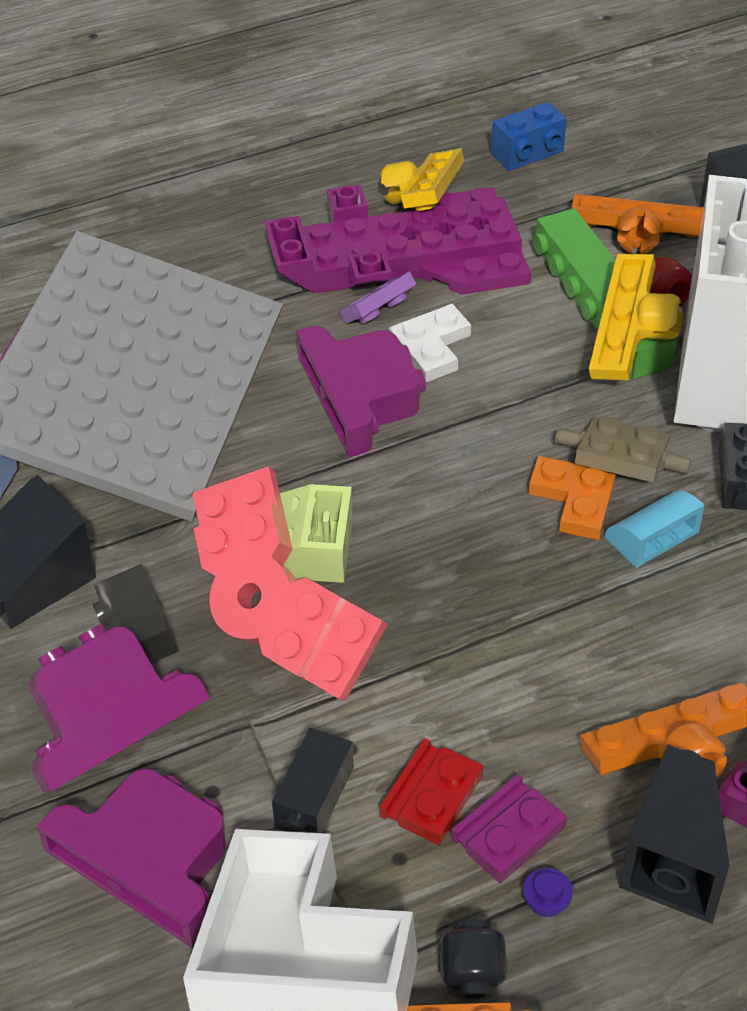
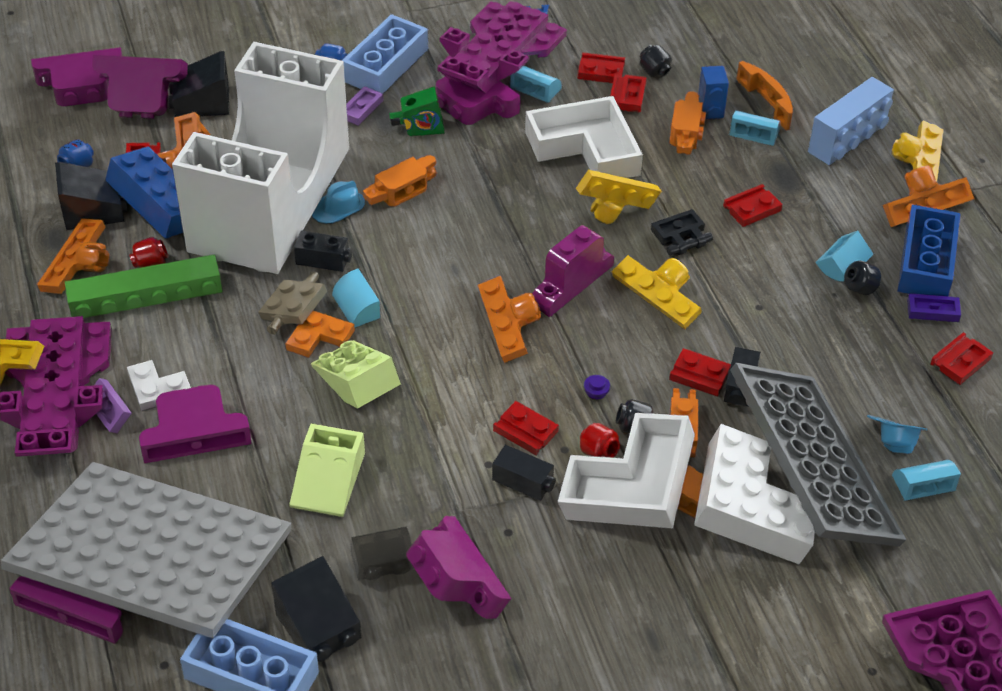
camera: 85 degrees left, 0 degrees up
magenta brick [37,769,226,948] -> none
coral plate [193,466,388,701] -> none
magenta plate [451,774,567,884] -> none
yellow plate [589,254,683,380] -> none
black slope [619,745,730,924] -> none
none -> yellowish green slope [311,340,401,408]
none -> red head [580,423,620,458]

